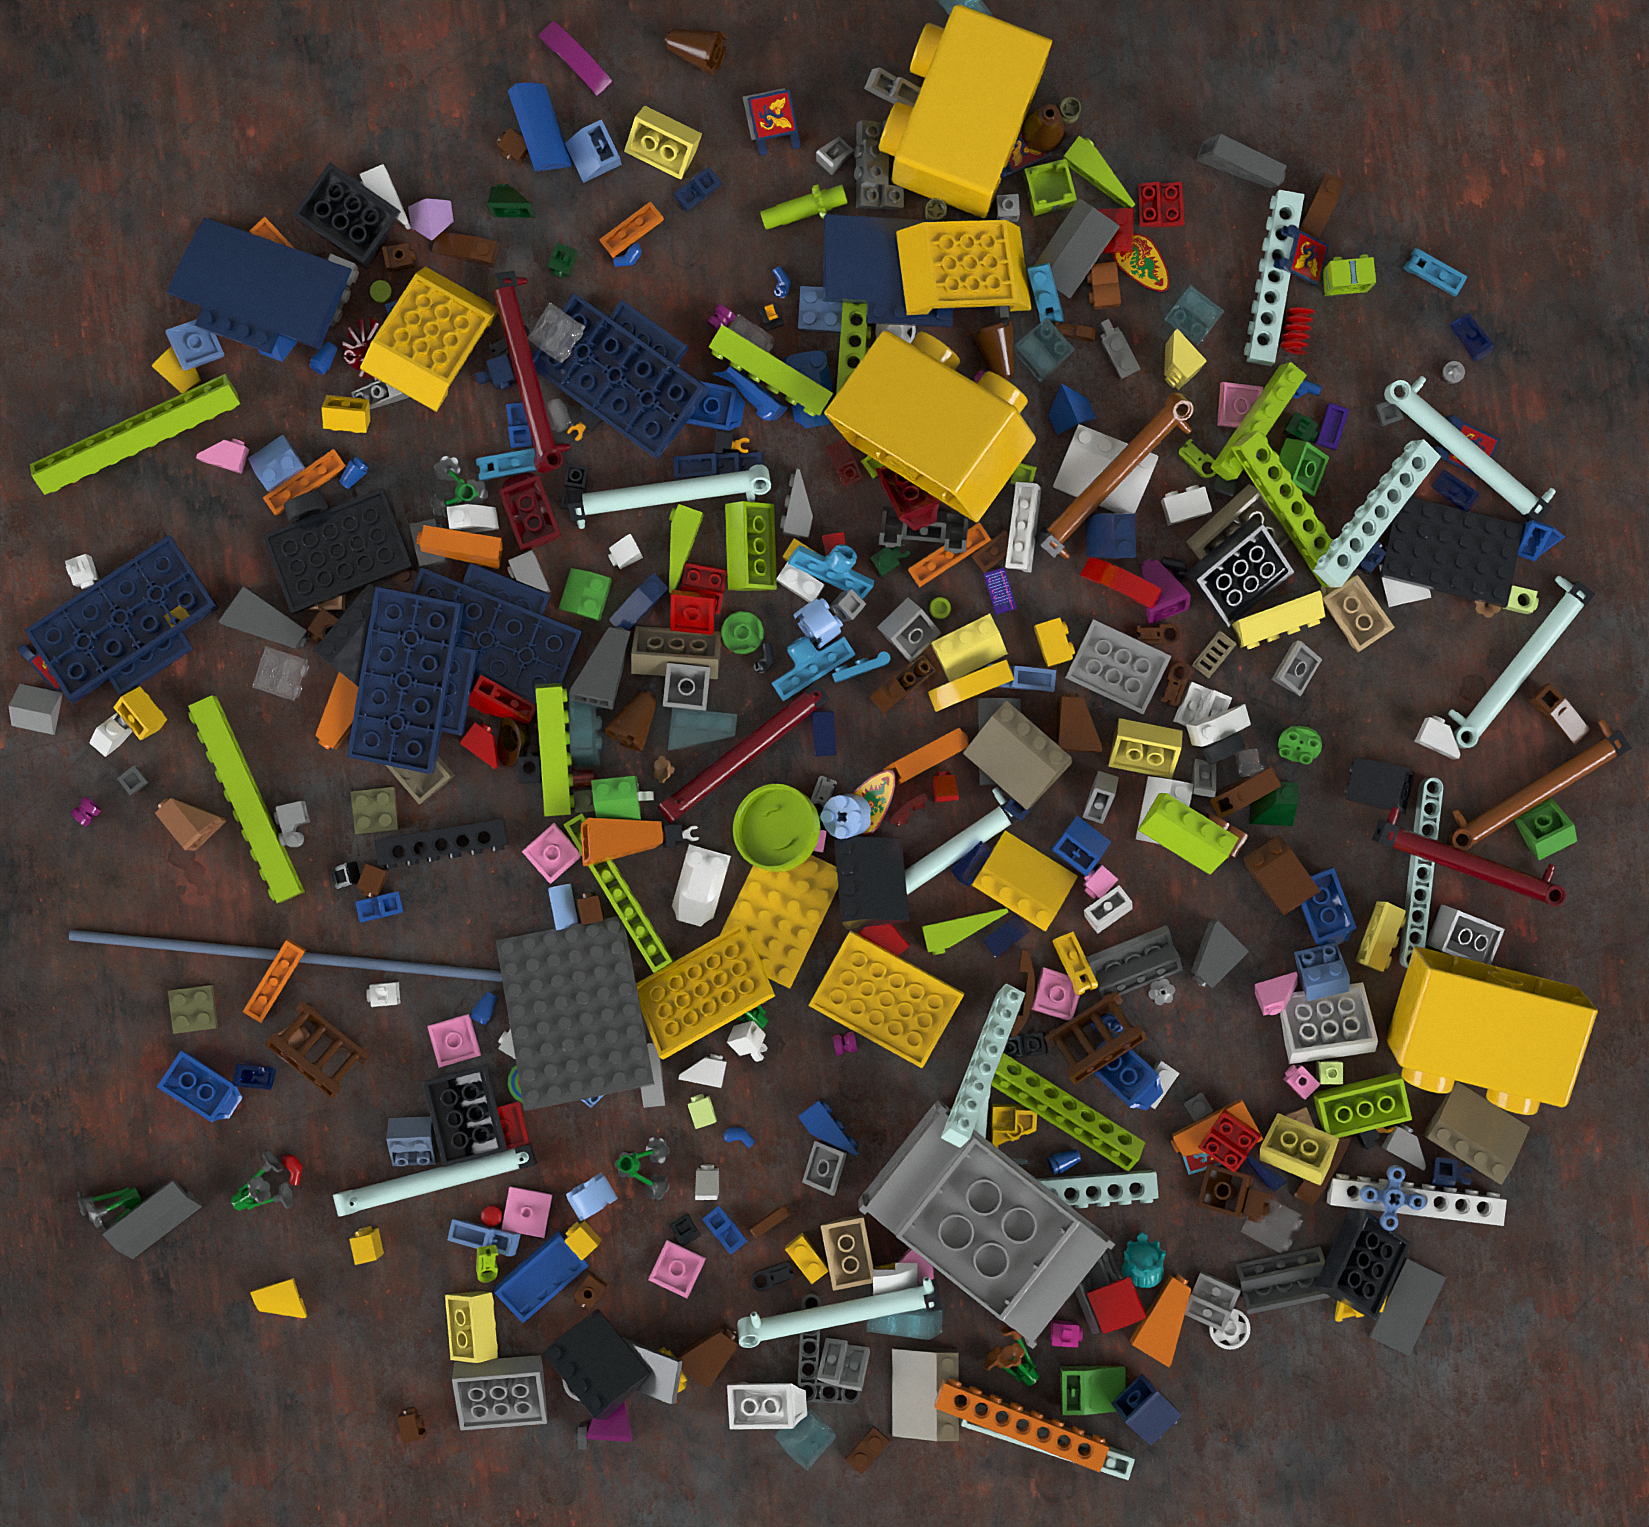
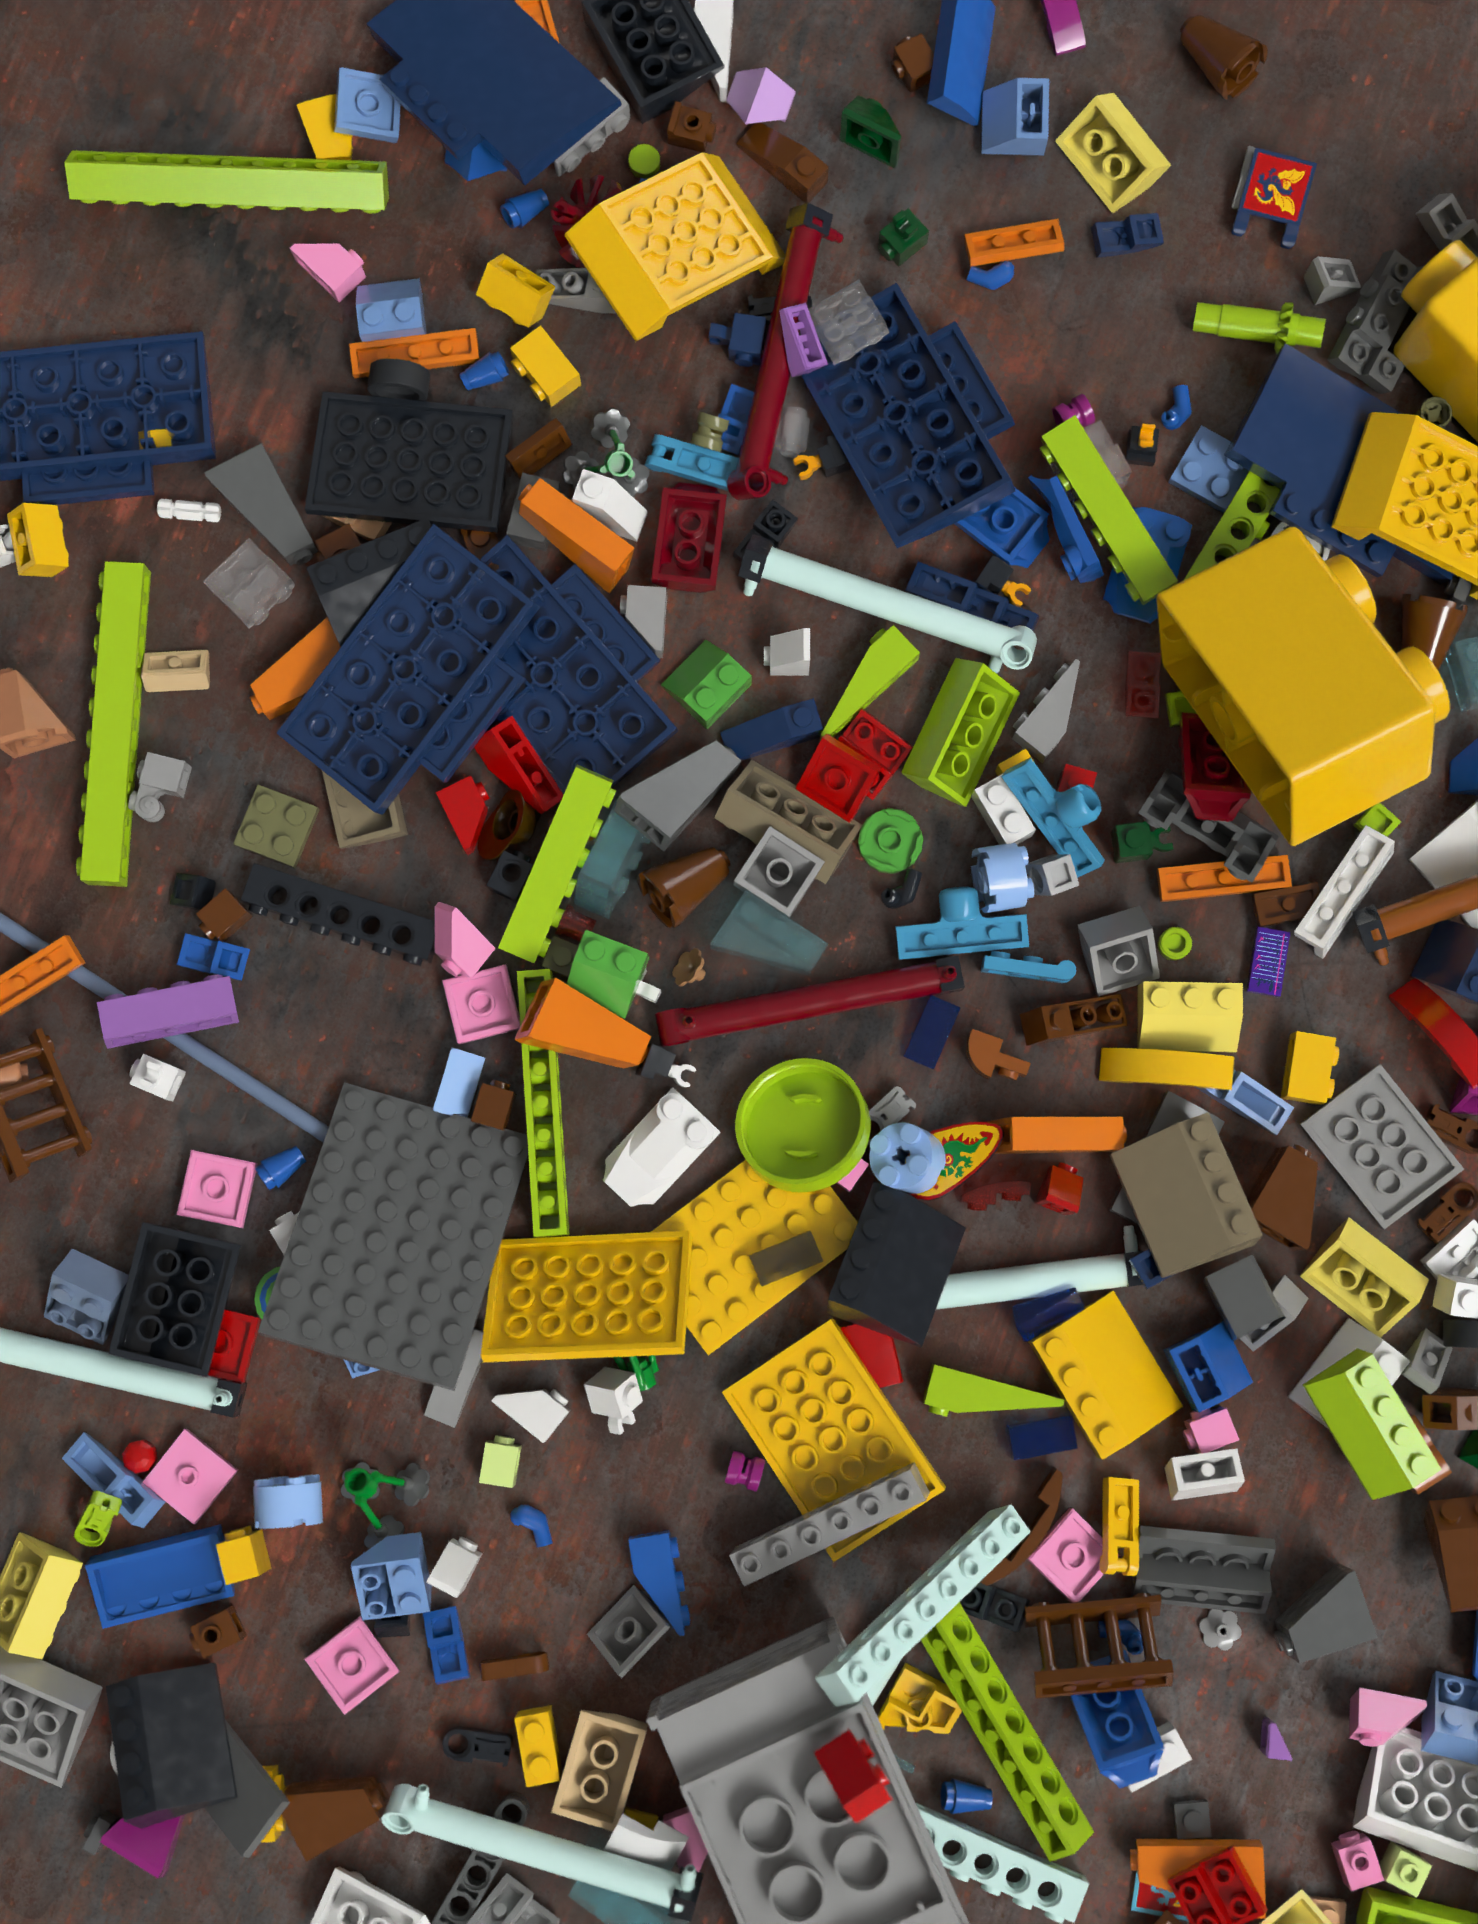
camera: 30 degrees right, 5 degrees down
white brick [65,554,100,589] -> none
none -> medium lavender brick [97,974,239,1049]
none -> tan slope [141,650,210,692]
none -> white axle [157,499,221,522]
none -> medium blue slope [351,1532,432,1620]
none -> bright pink slope [435,902,495,979]
none -> reddish brown plate [505,418,573,480]
none -> yellow brick [510,325,581,407]
none -> olive wheel [690,412,730,452]
none -> light grey brick [729,1462,930,1586]
none -> clear smoke tile [749,1230,823,1287]
none -> medium lavender slope [779,303,828,377]
none -> red brick [814,1729,893,1824]
none -> dark orange brick [966,1029,1031,1081]
none -> dark grey slope [1203,1255,1284,1341]
none -> medium lavender slope [1260,1717,1292,1761]

